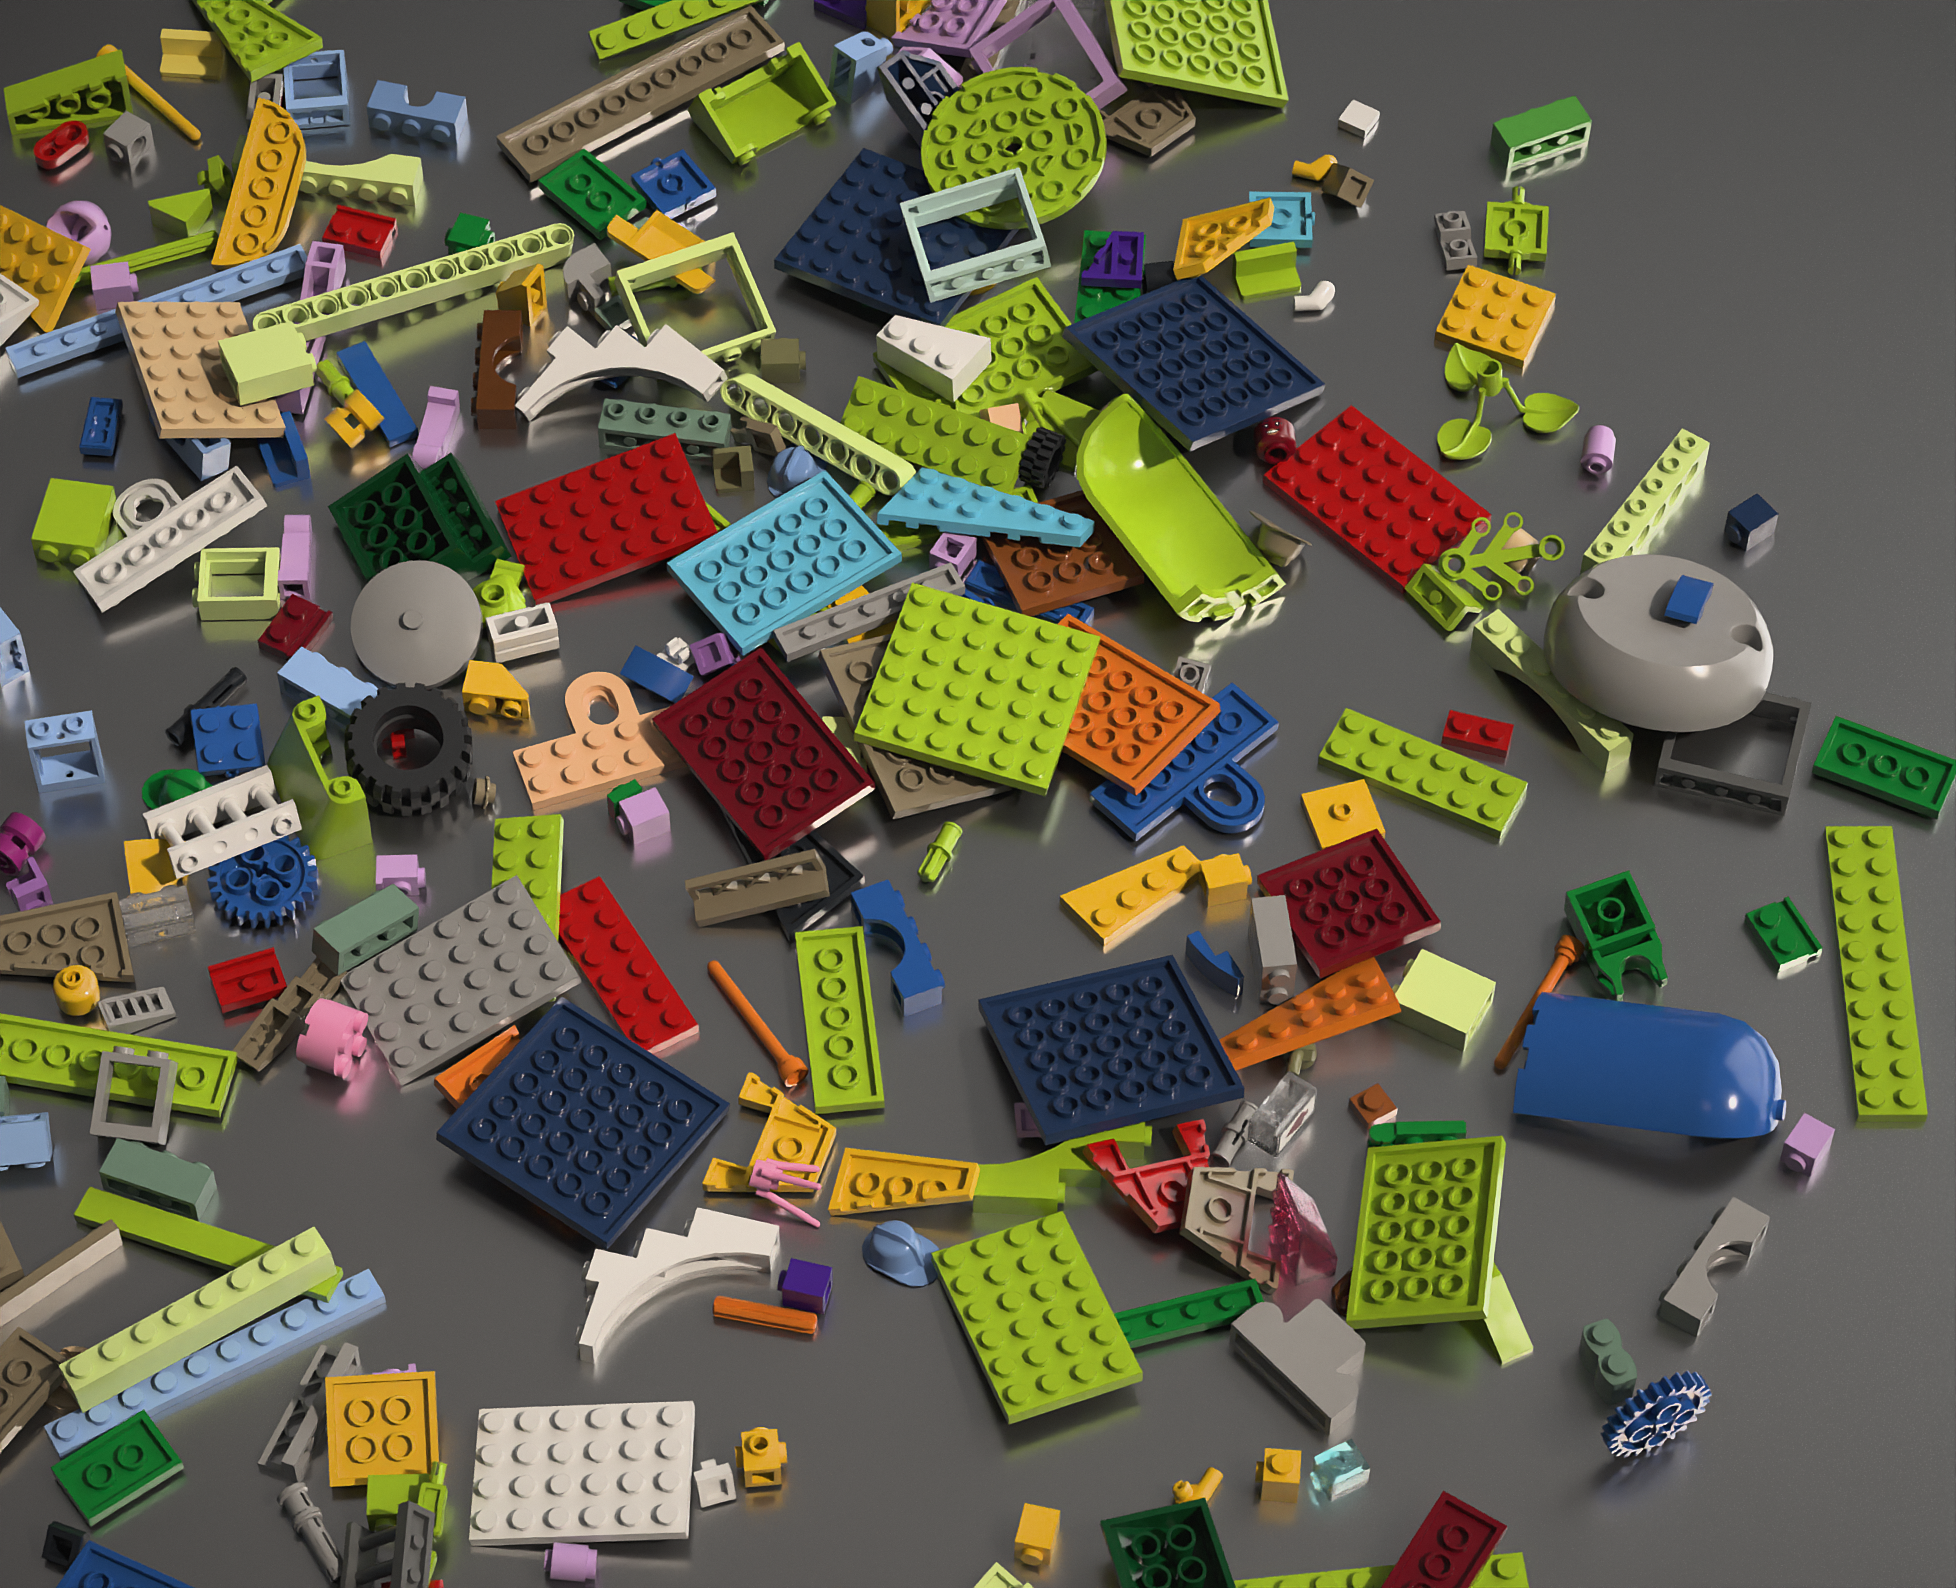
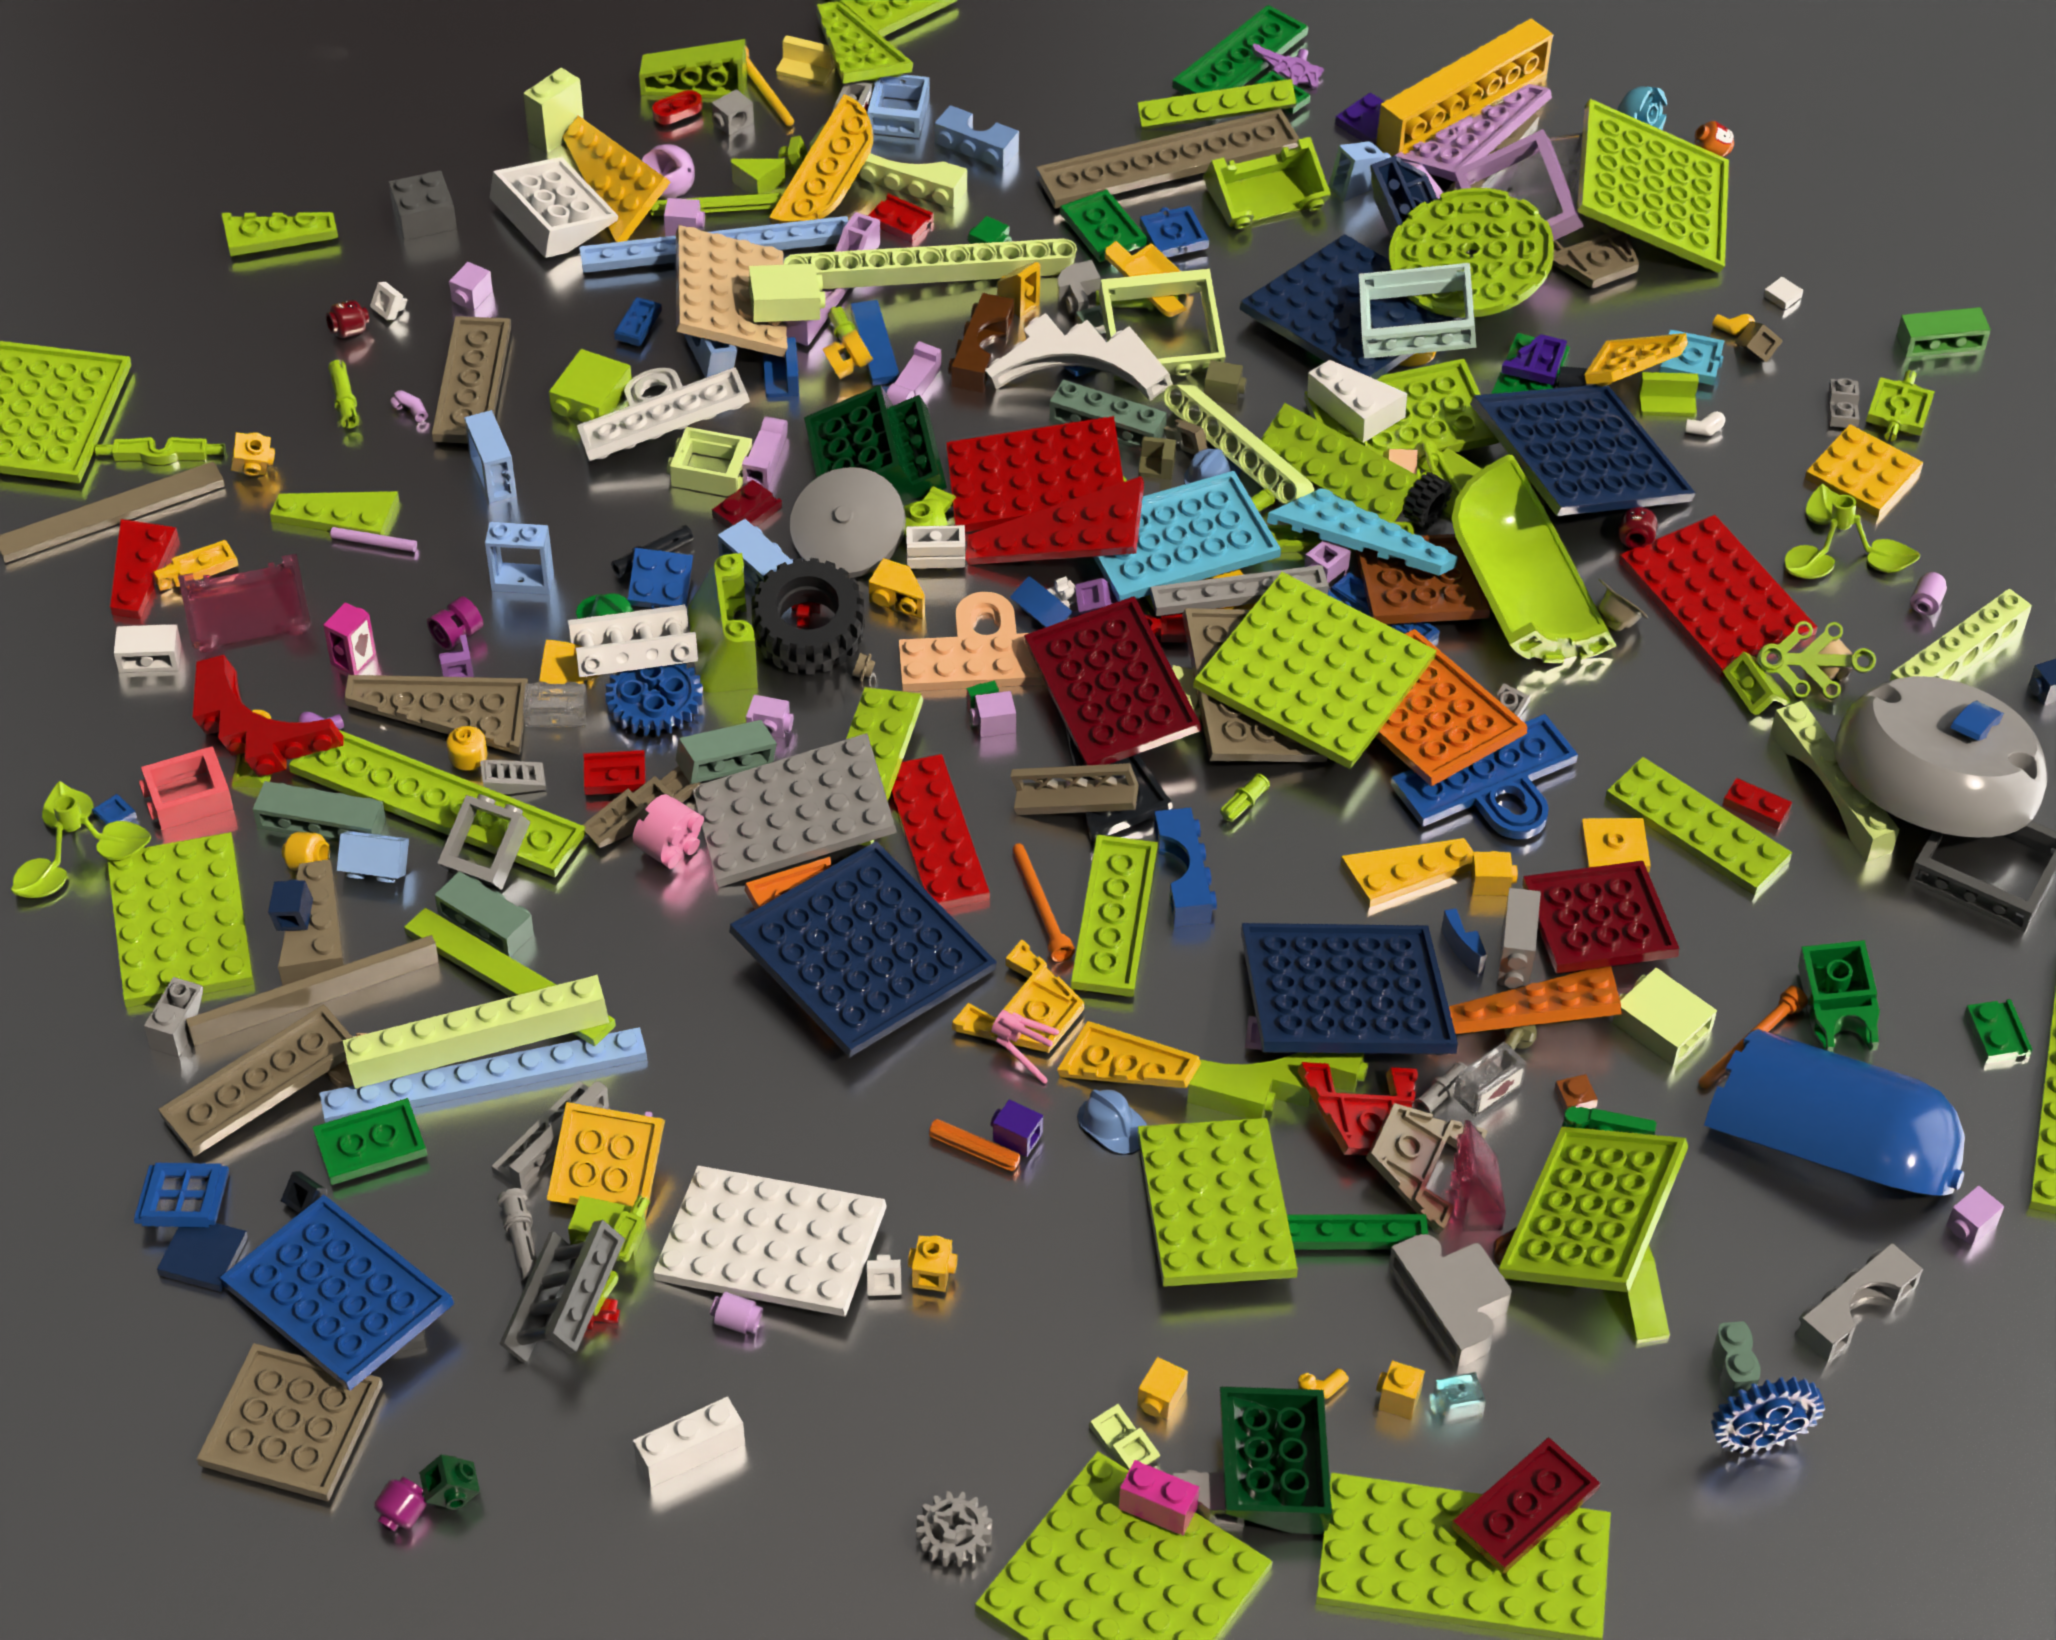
camera: 15 degrees right, 5 degrees down
white arch [575,1207,780,1363] -> none
none -> red wing [965,476,1144,565]
none -> red plate [1145,613,1187,643]

